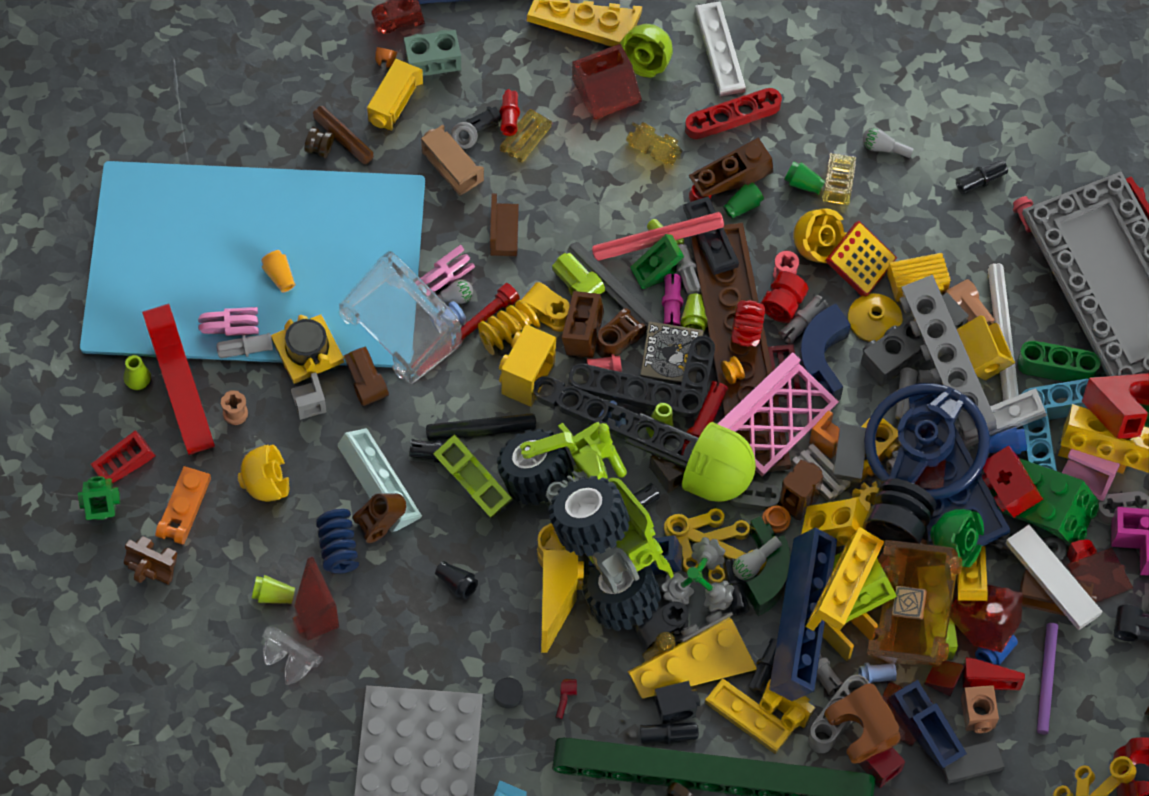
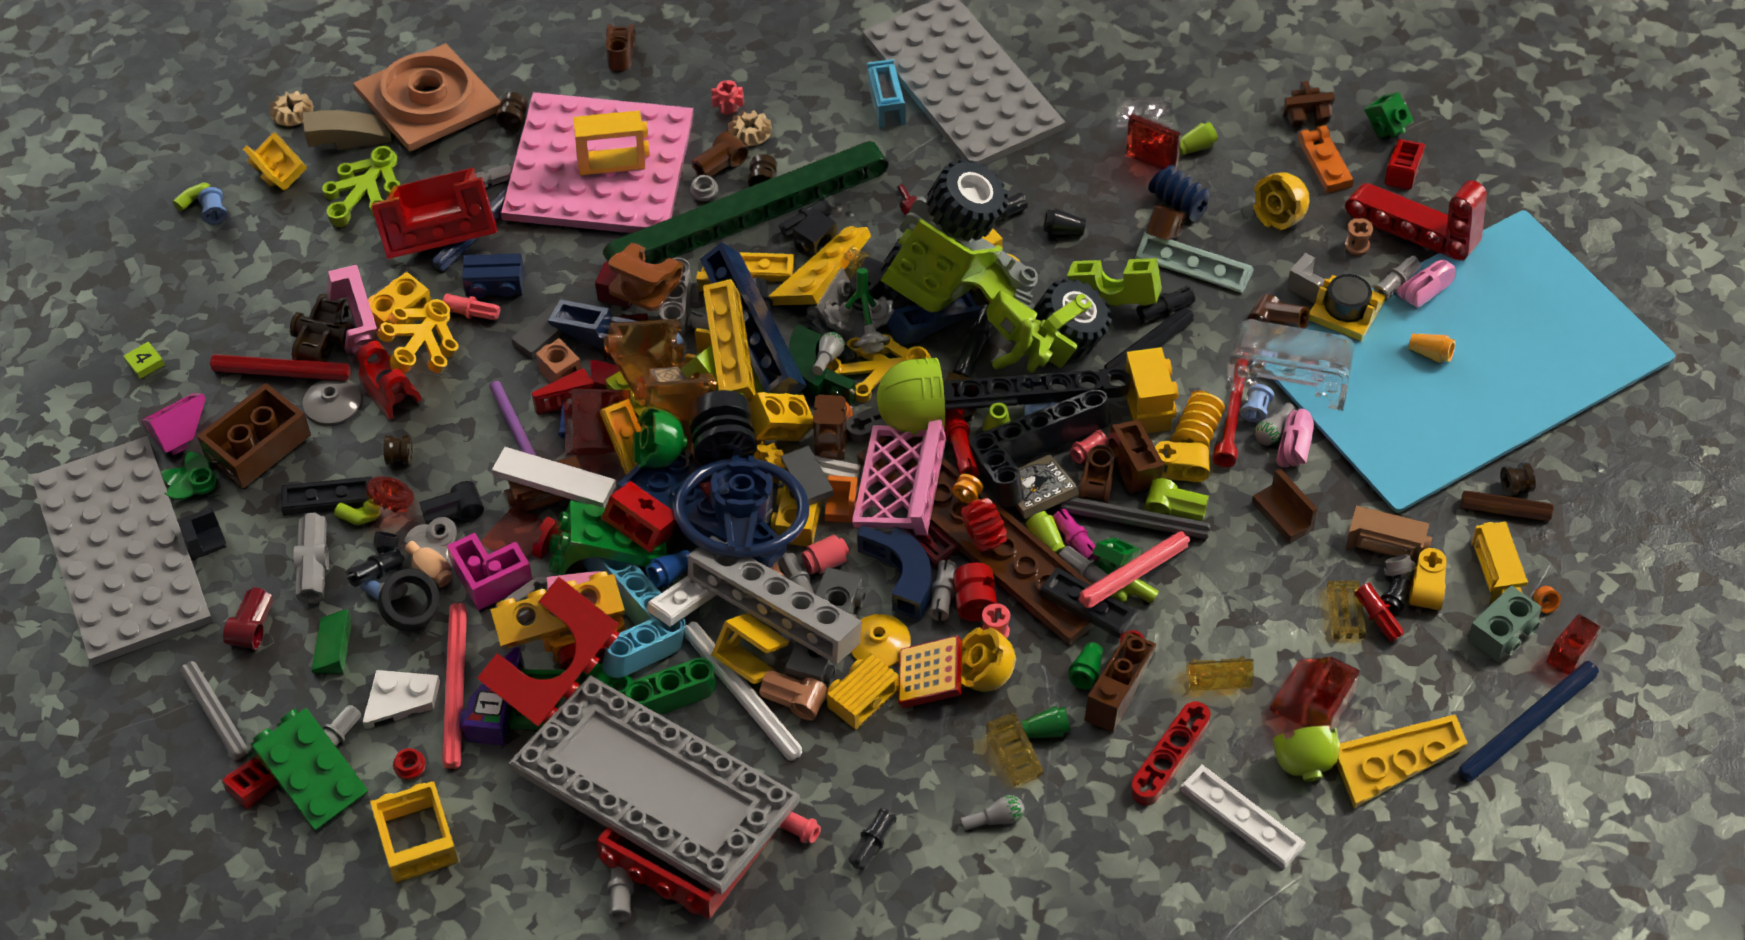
camera: 150 degrees right, 10 degrees down
none -> coral brick [801,534,849,575]
none -> black pin [999,192,1028,221]
none -> yellow piece [1409,548,1447,611]

